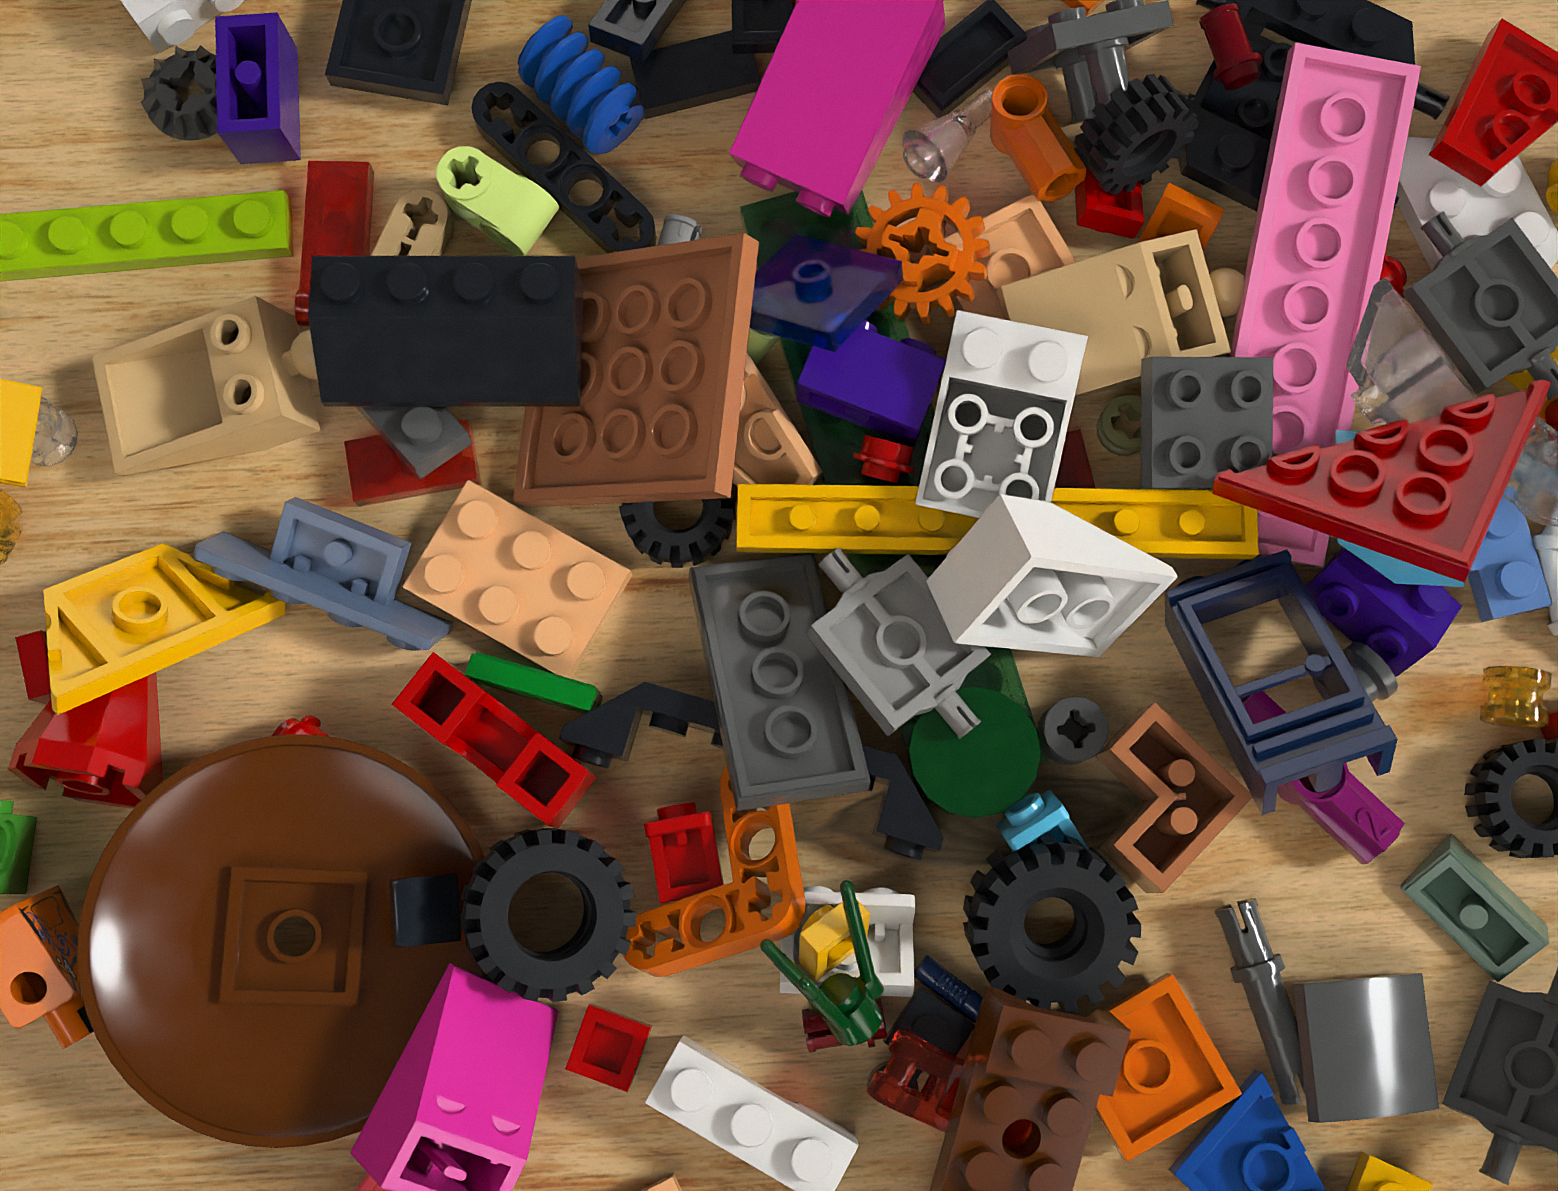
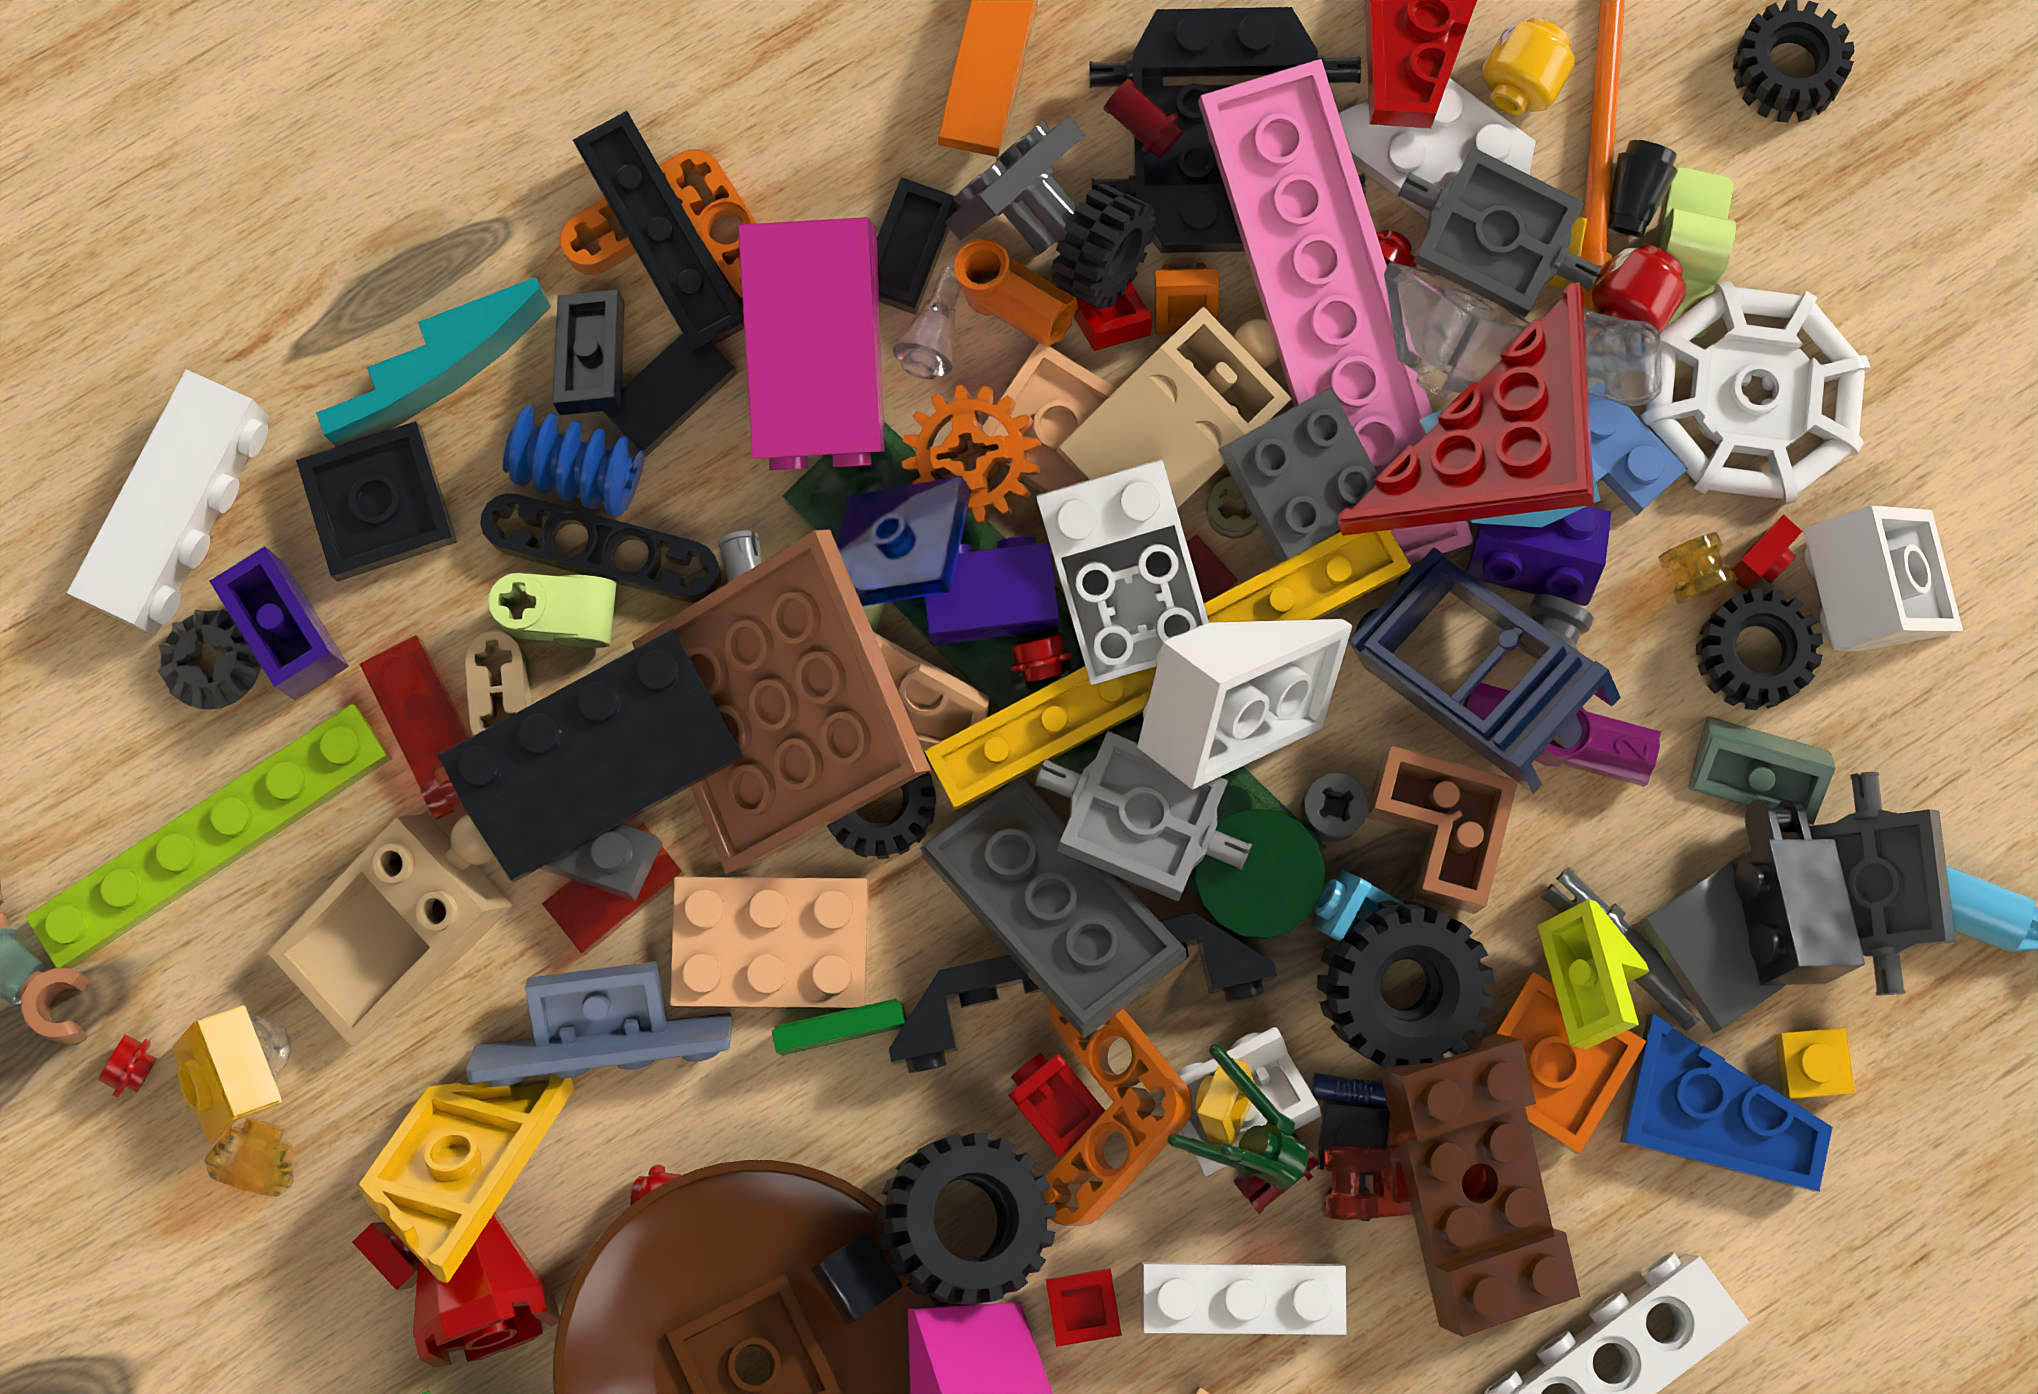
camera: 25 degrees left, 0 degrees up
red arch [391,652,598,829] -> none
none -> neon yellow slope [1537,899,1649,1049]
none -> black brick [1732,800,1865,986]

